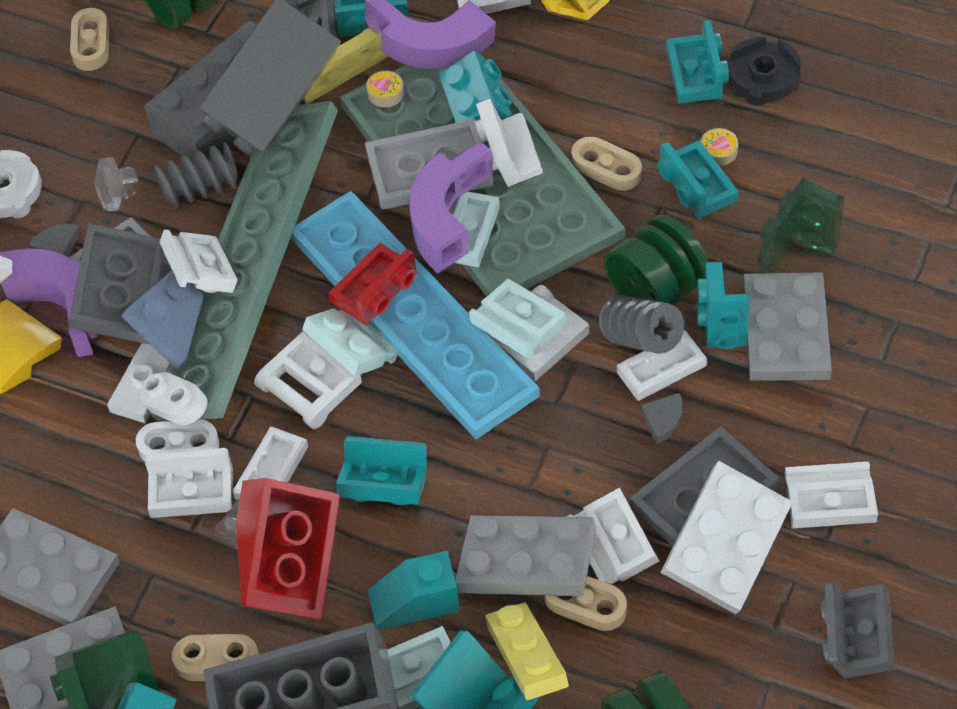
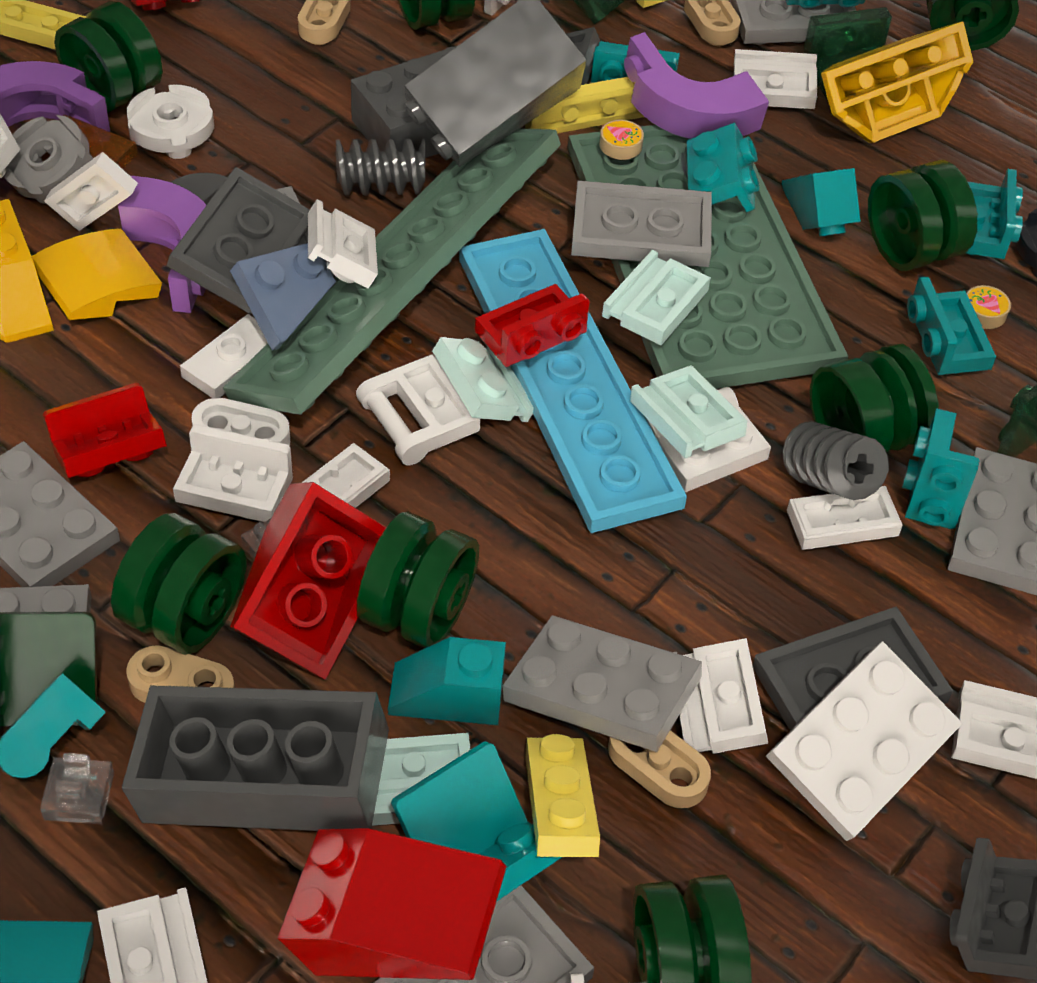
camera: 10 degrees right, 5 degrees down
clear tile [94,157,138,212] -> none
white plate [139,372,208,426] -> none
teal bracket [336,436,427,506] -> none
medium lavender arch [409,142,493,273] -> none
white bracket [475,99,543,187] -> none
tan plate [572,137,642,191] -> none
dark grey tile [641,393,682,445] -> none
none -> red bracket [43,382,167,478]
none -> dark green wheel [111,513,247,655]
none -> dark green wheel [357,512,479,649]
none -> teal slope [782,168,861,236]
none -> dark green wheel [868,159,978,271]

